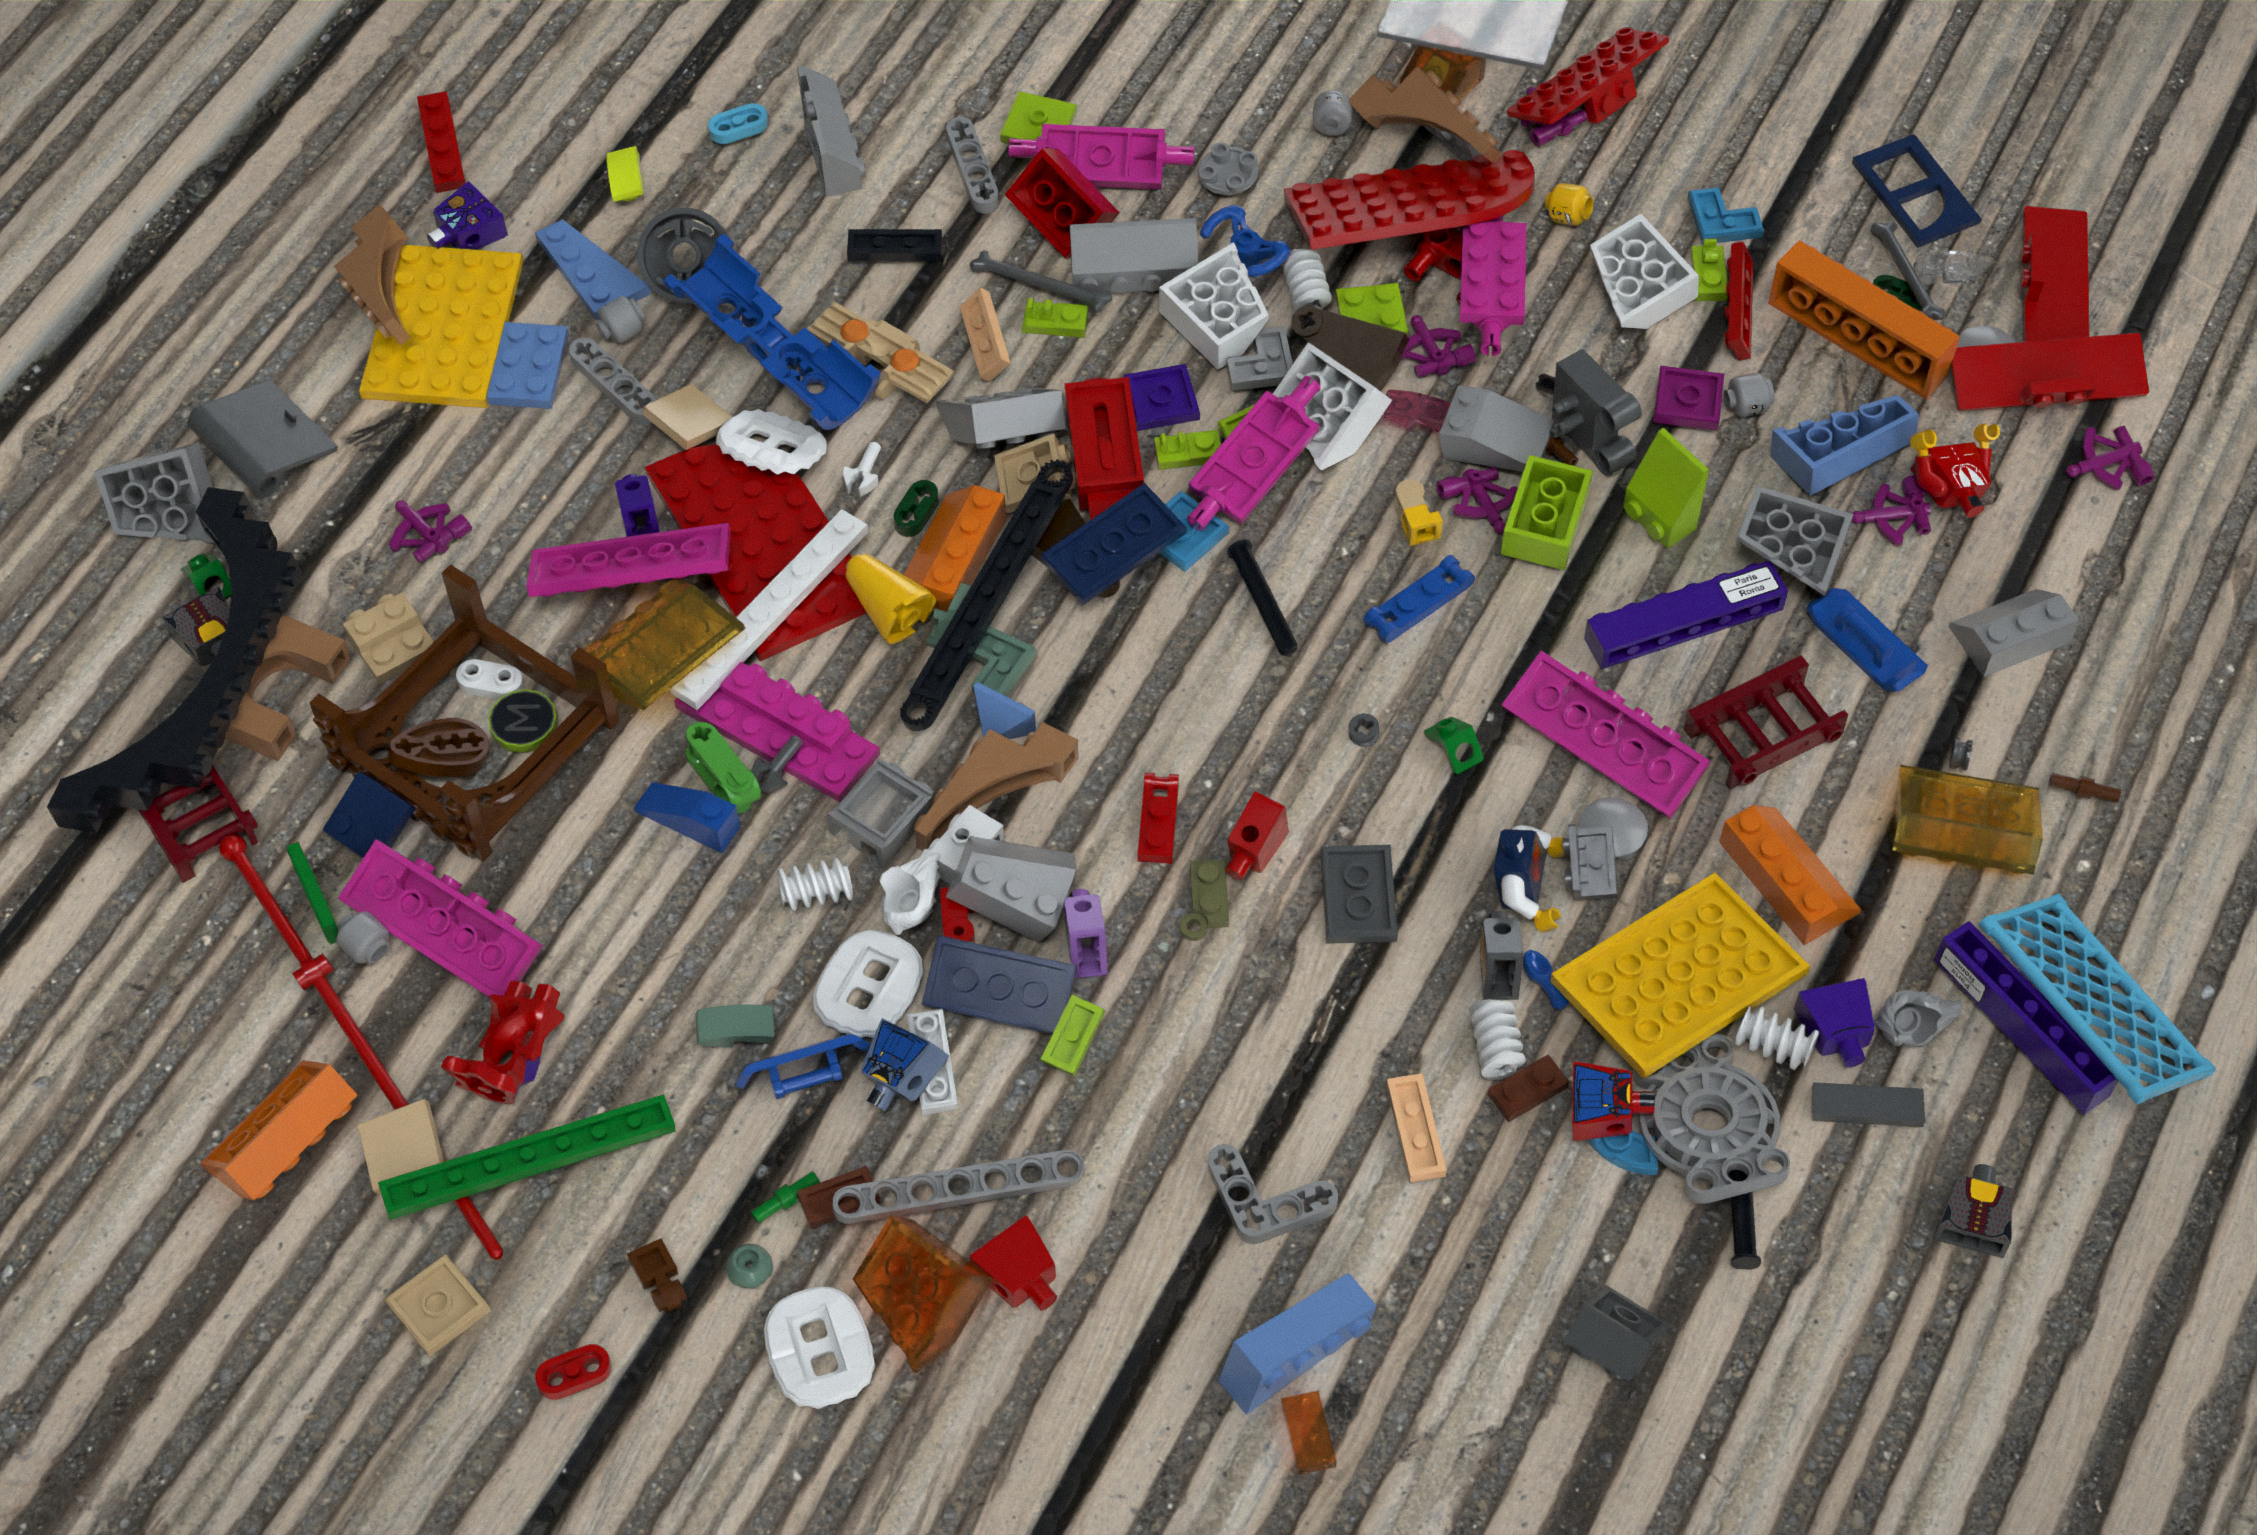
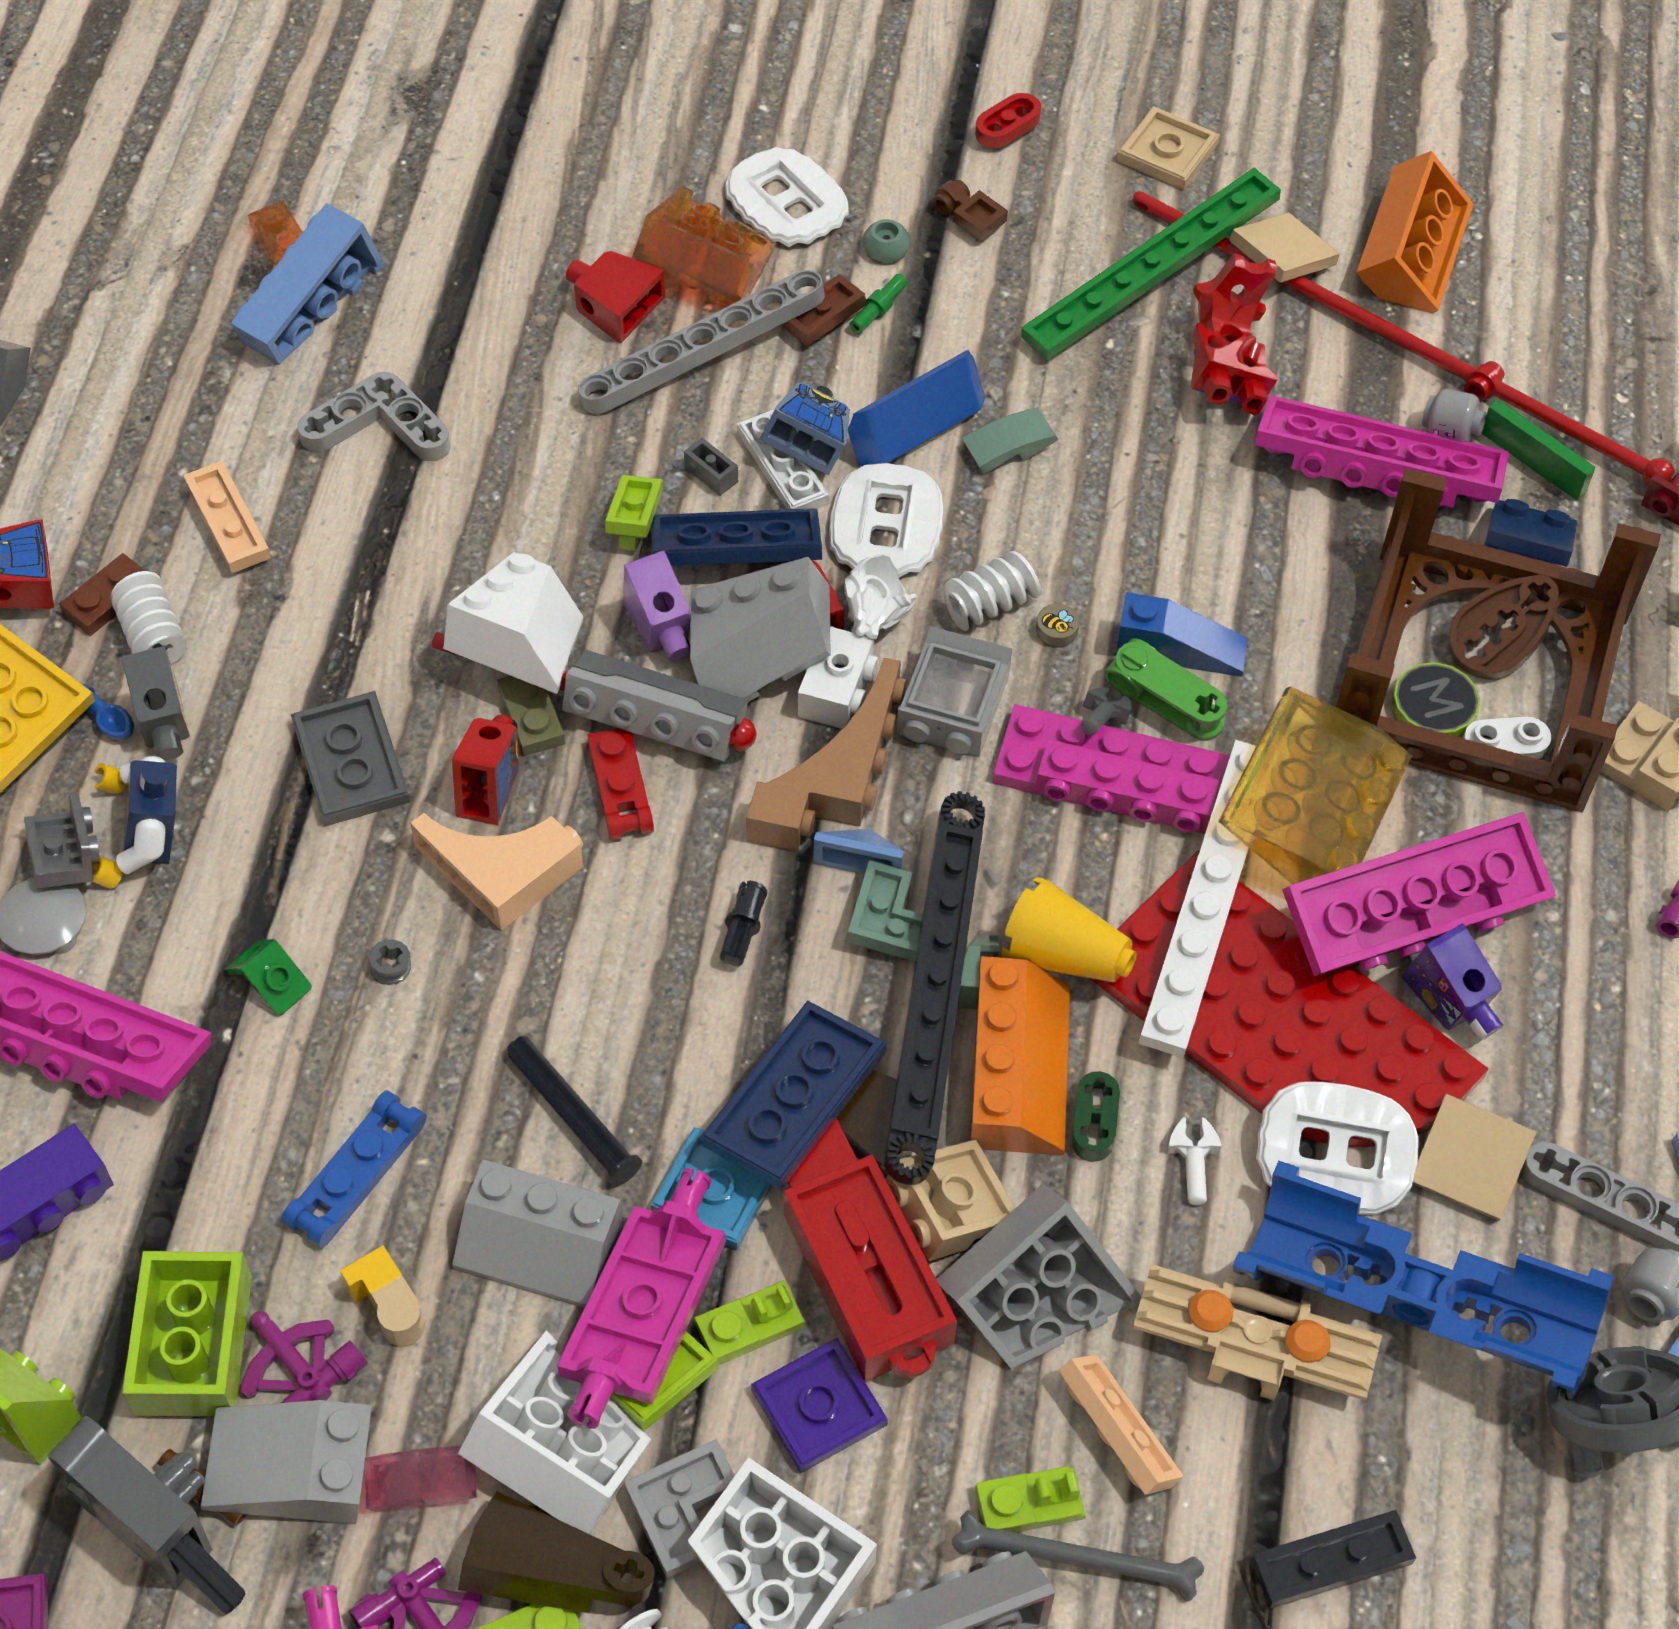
camera: 160 degrees right, 0 degrees up
none -> light nougat arch [410,813,584,931]
none -> light grey piece [432,632,757,762]
none -> white wedge [443,552,583,694]
none -> light grey slope [452,1160,623,1308]
none -> dark grey piece [684,438,738,496]
none -> black axle [719,880,768,967]
none -> dark tan tile [1036,604,1080,647]

